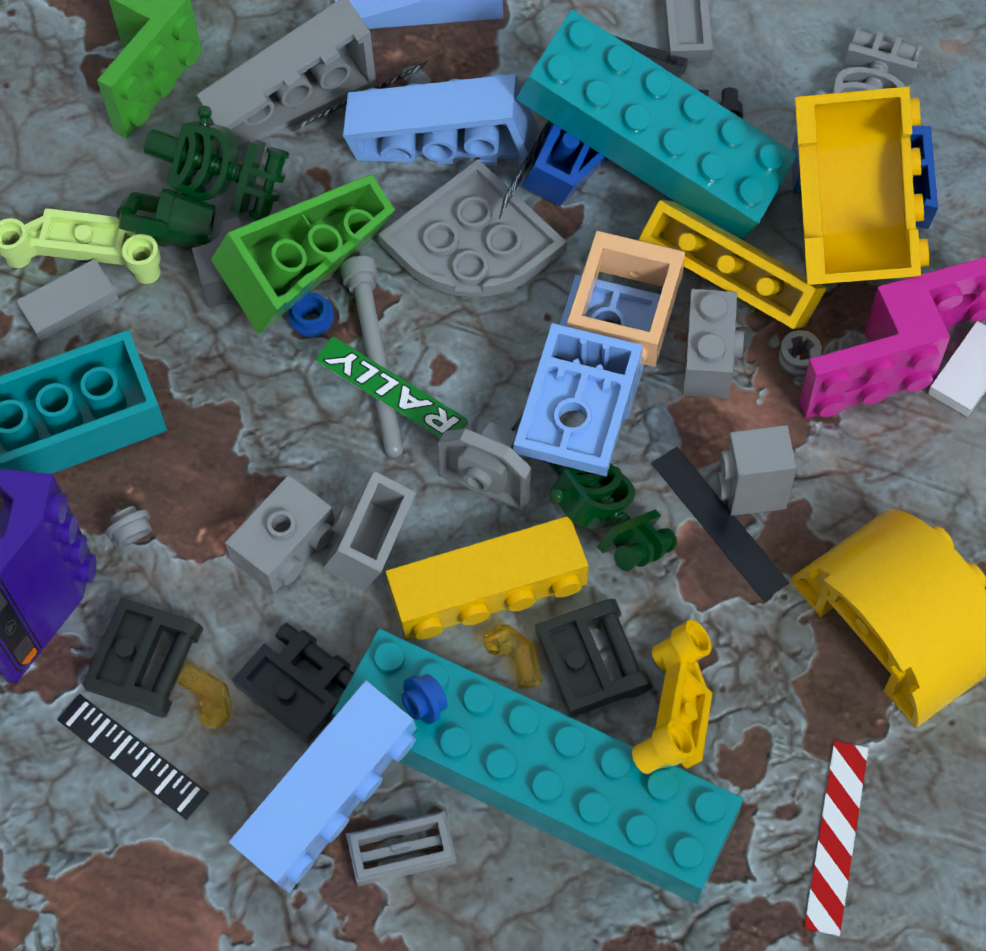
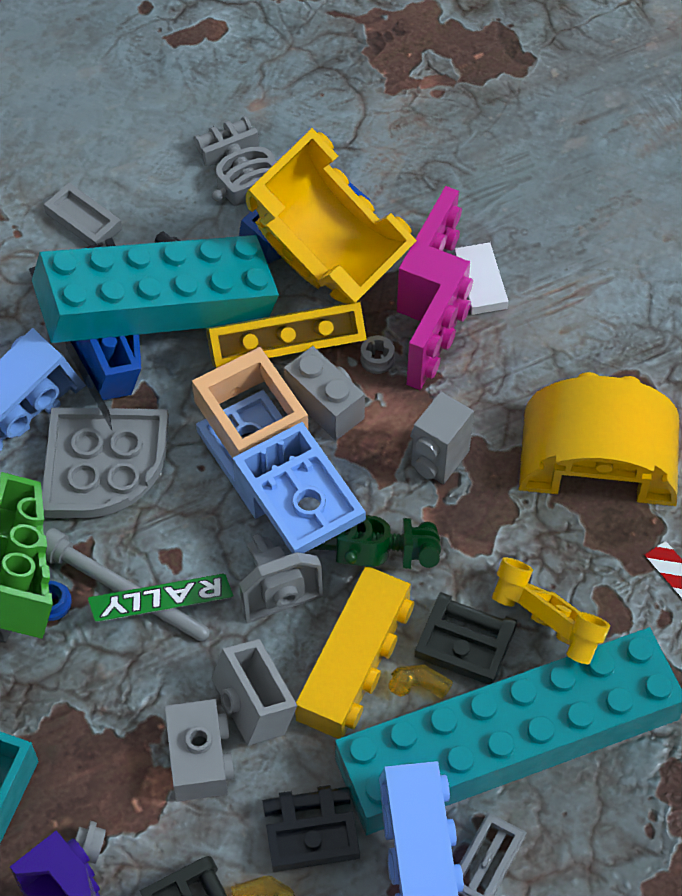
camera: 50 degrees left, 5 degrees down
blue plate [401,674,447,724] -> none
black sticker [651,447,789,601] -> none

